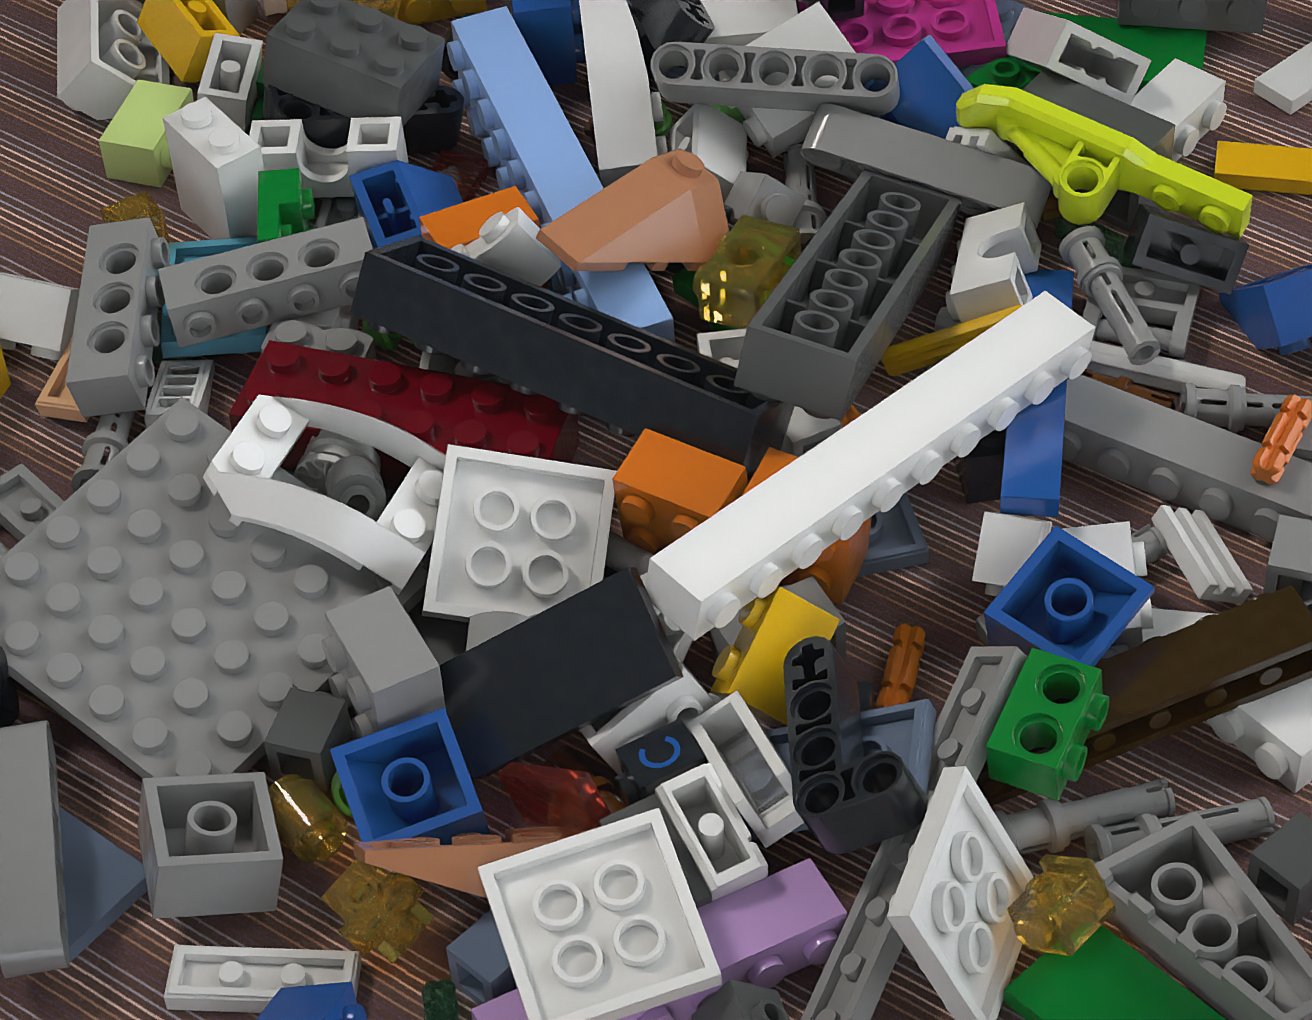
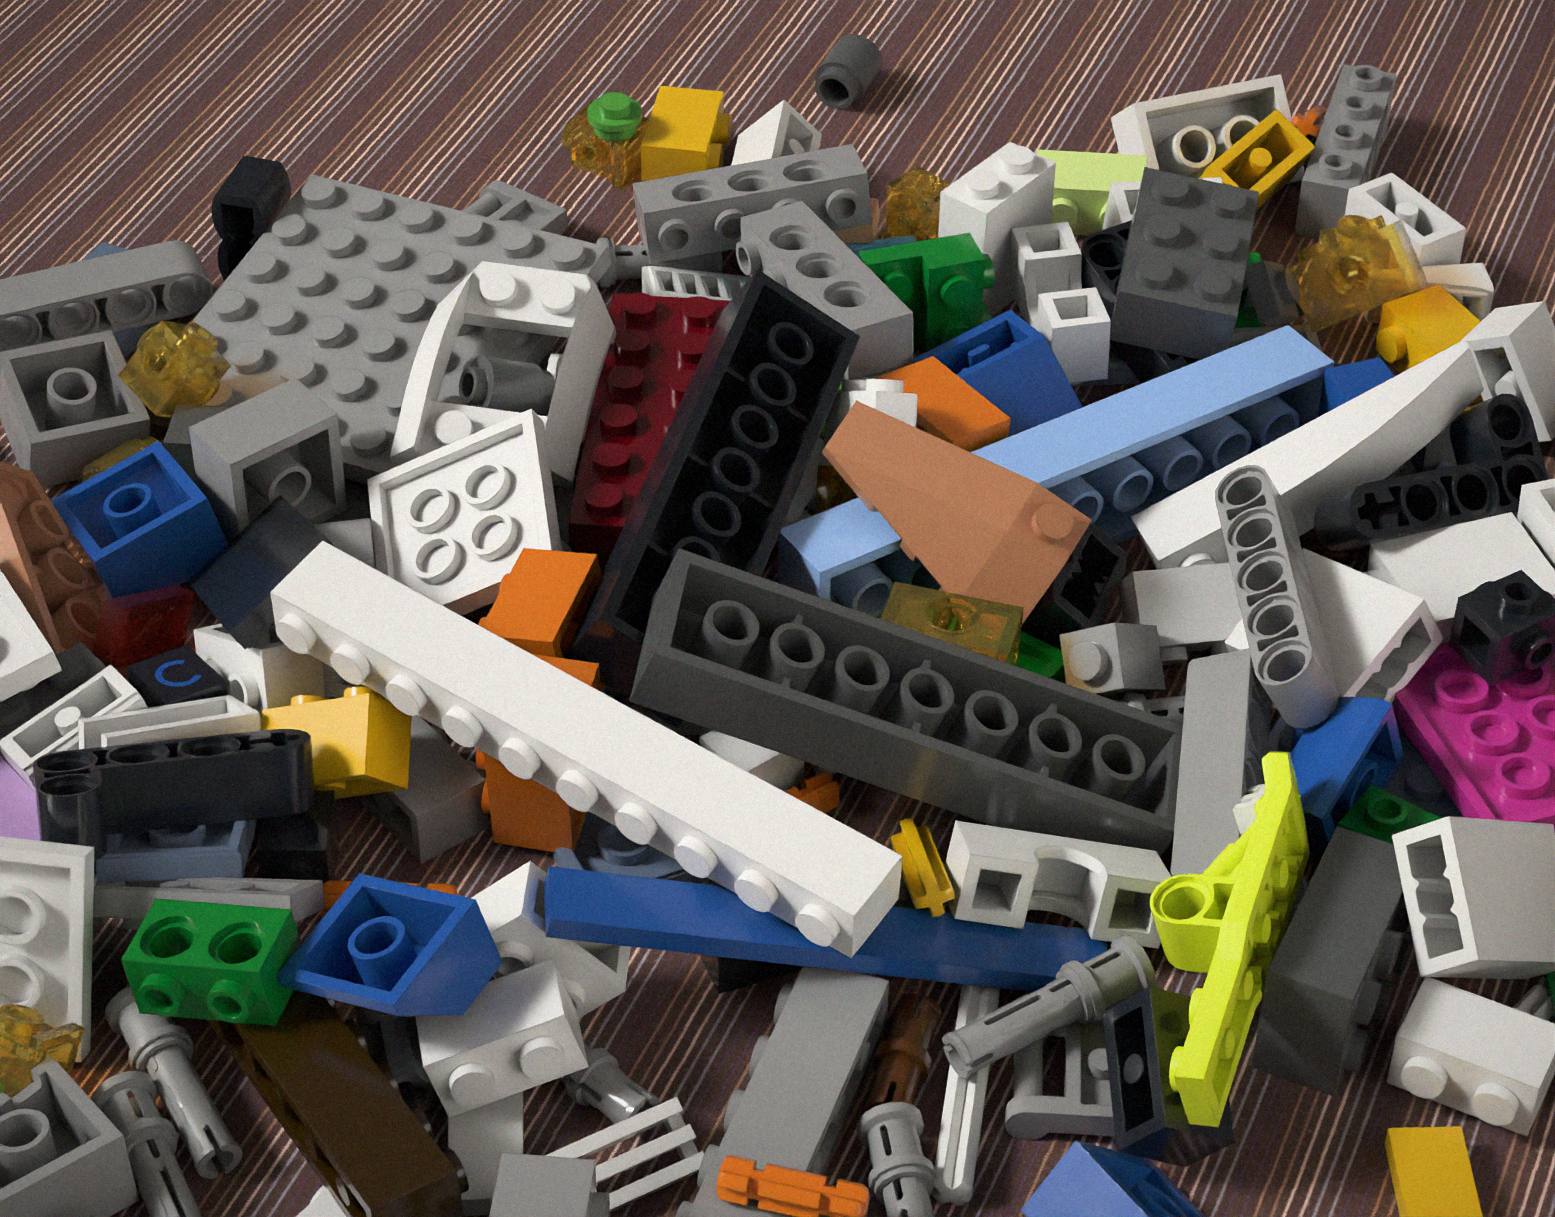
camera: 75 degrees right, 5 degrees down
none -> clear yellow brick [117,320,231,418]

